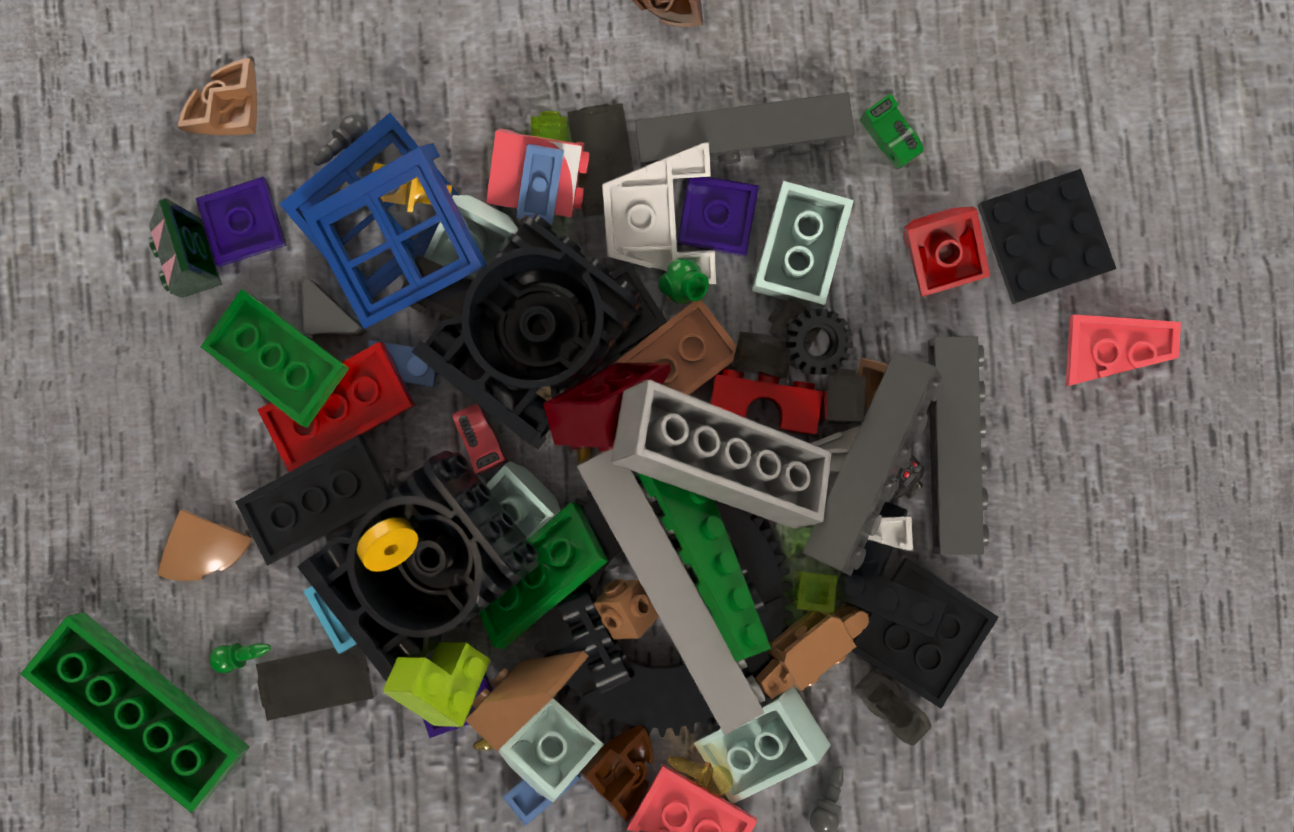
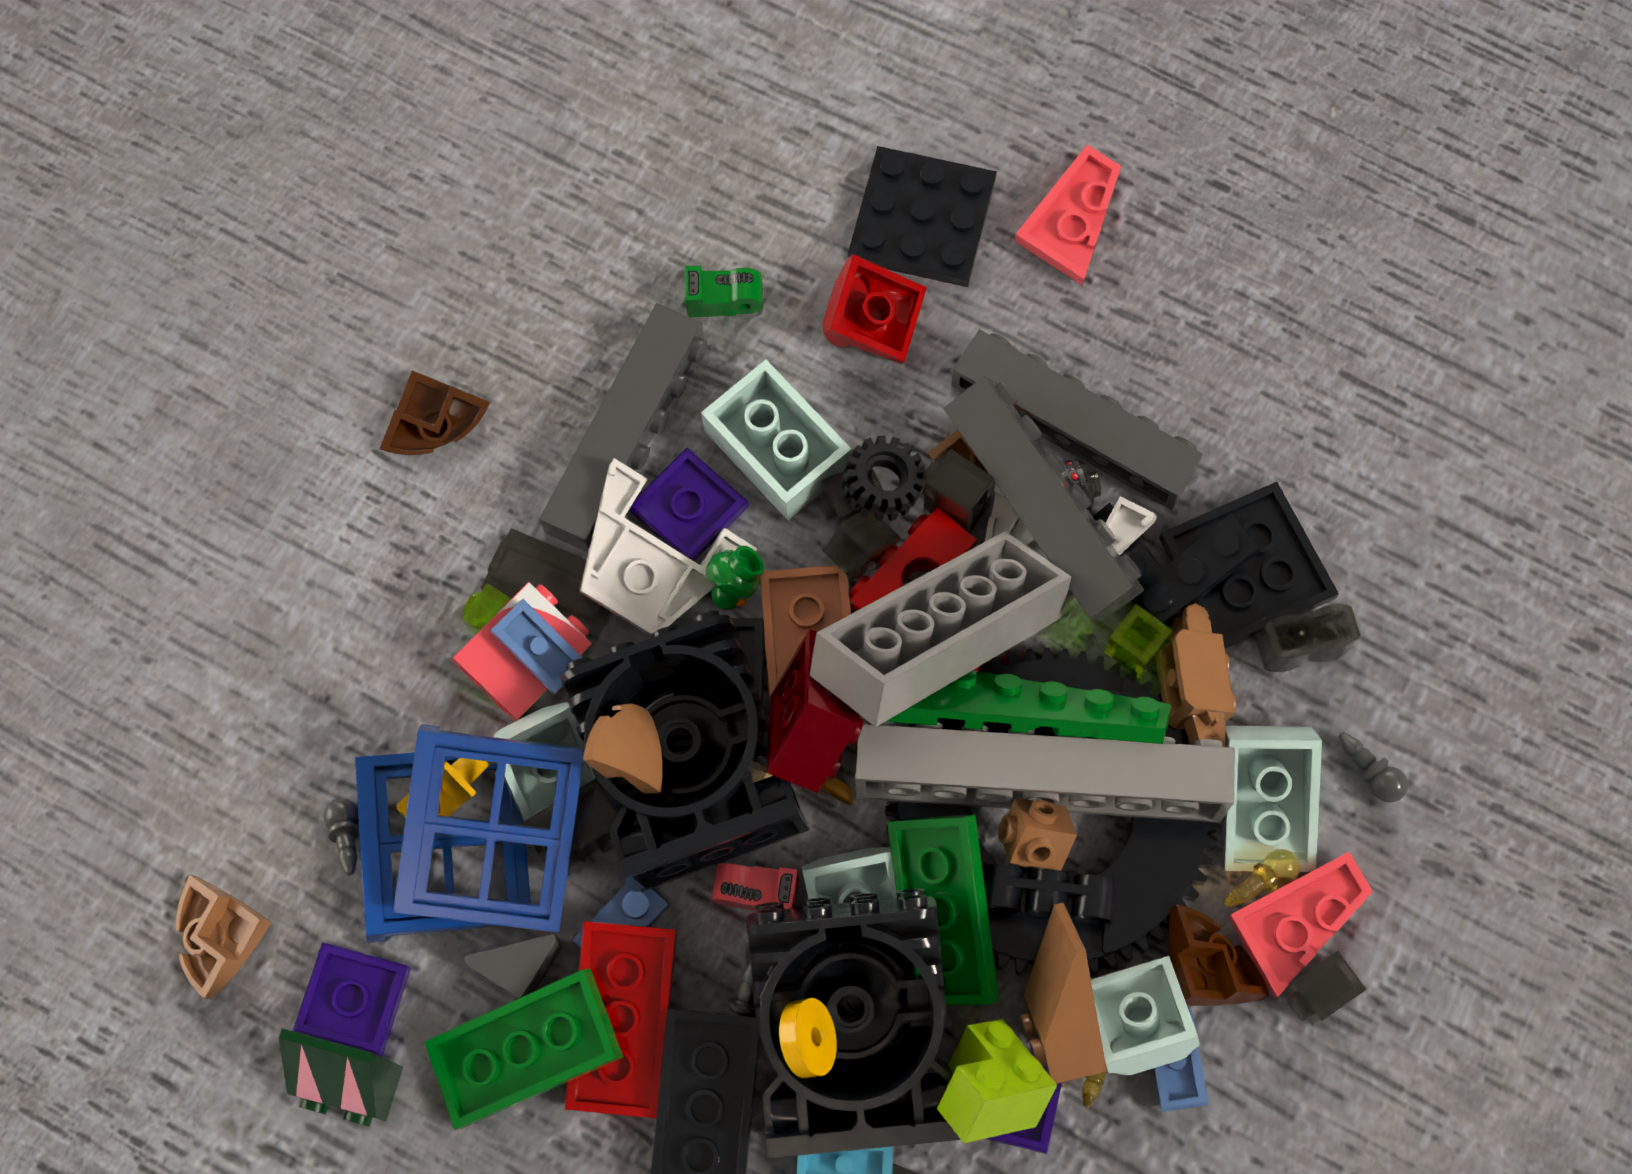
camera: 55 degrees left, 15 degrees down
none -> medium nougat brick [583,704,662,794]

